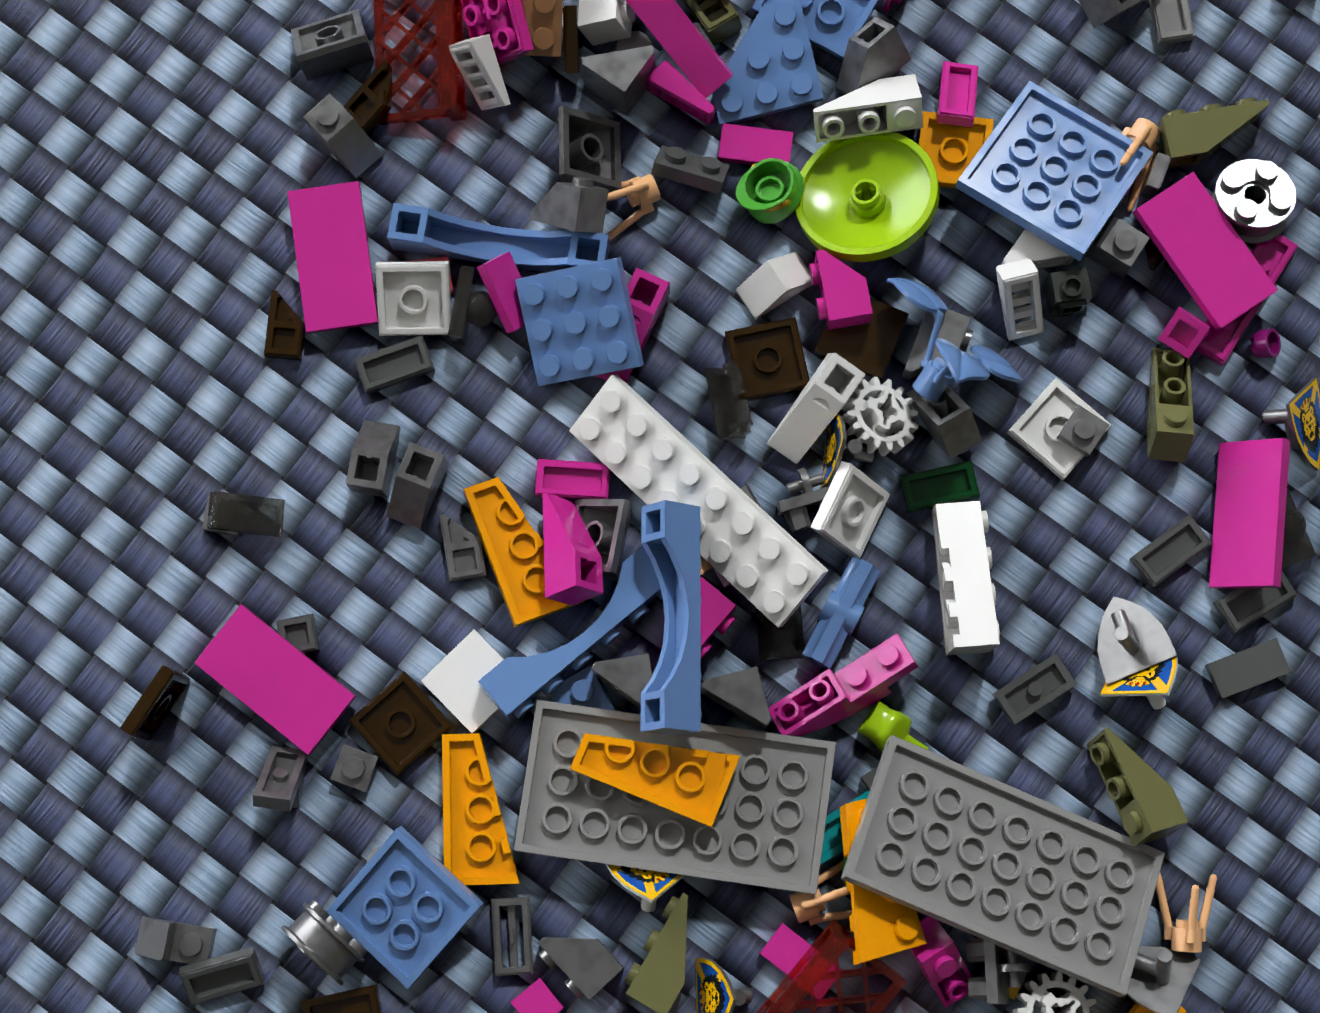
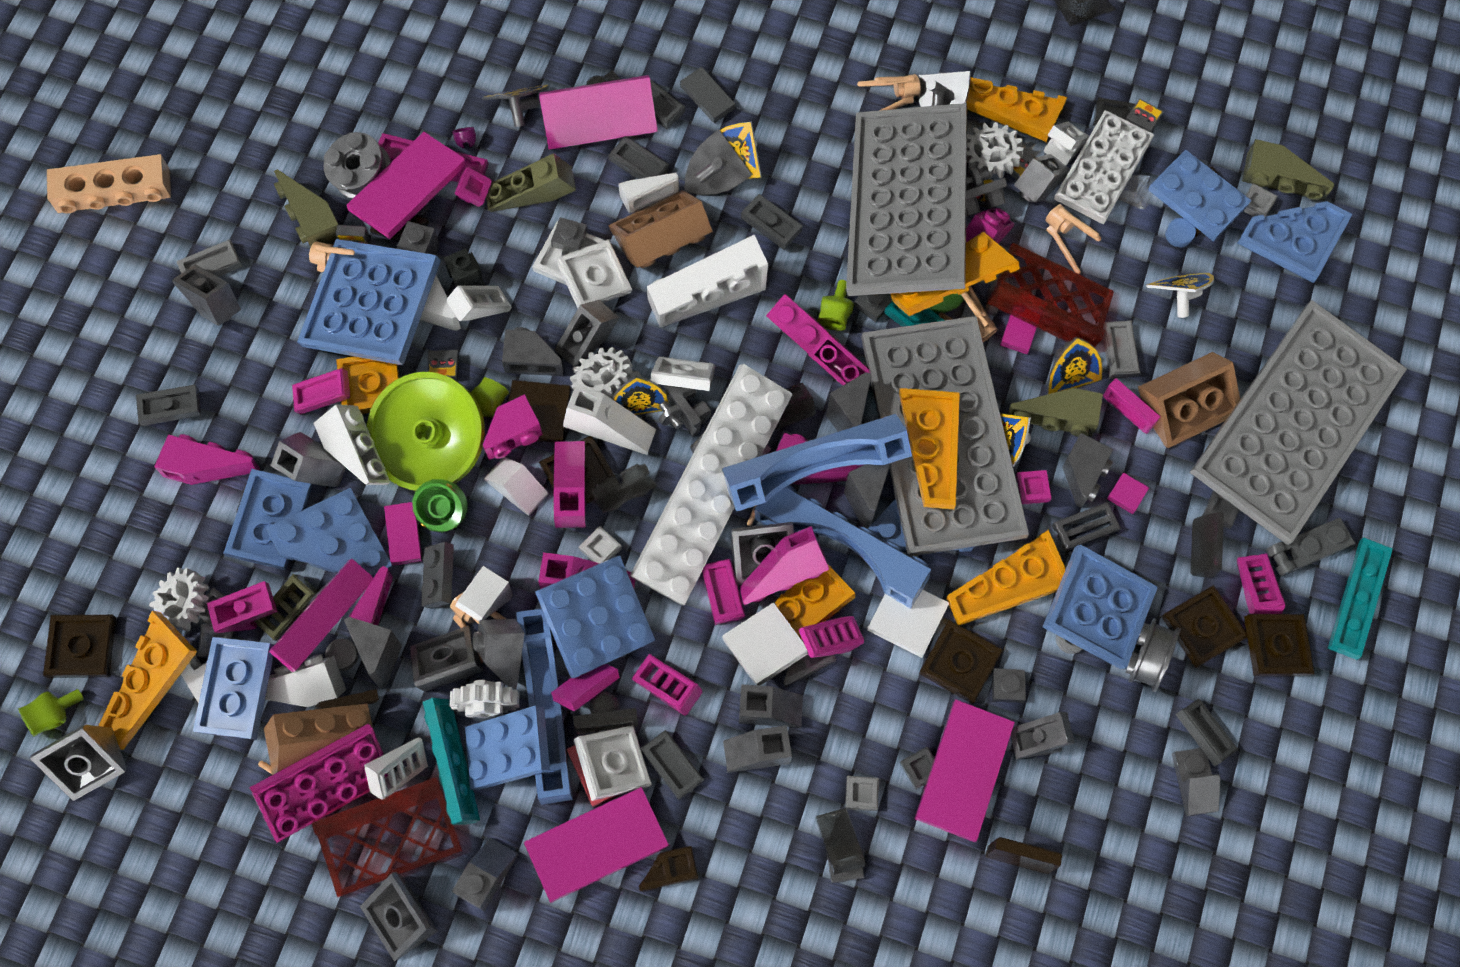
camera: 115 degrees left, 10 degrees down
dark brown tile [343,60,392,135] -> none
medium blue piece [801,557,881,669] -> none
medium blue plant [885,278,1024,402] -> none
dark green tile [899,461,980,513] -> none
olive slope [1087,728,1189,846] -> none
none -> teal plate [423,698,480,825]
none -> dark grey tile [428,350,459,381]
none -> white gear [450,680,519,719]
none -> white slope [455,566,513,621]
none -> medium blue plate [465,705,550,790]
none -> lime piece [471,377,509,418]
none -> dark pink slope [554,441,586,528]
none -> white tile [556,239,632,308]
none -> white tile [579,526,622,563]
none -> medium nougat slope [608,190,713,268]
none -> white slope [619,173,679,213]
none -> dark pink slope [631,654,702,716]
none -> white tile [722,603,808,686]
none -> dark pink slope [799,616,864,658]
none -> light grey tile [845,776,879,811]
none -> dark pink tile [1015,470,1051,504]

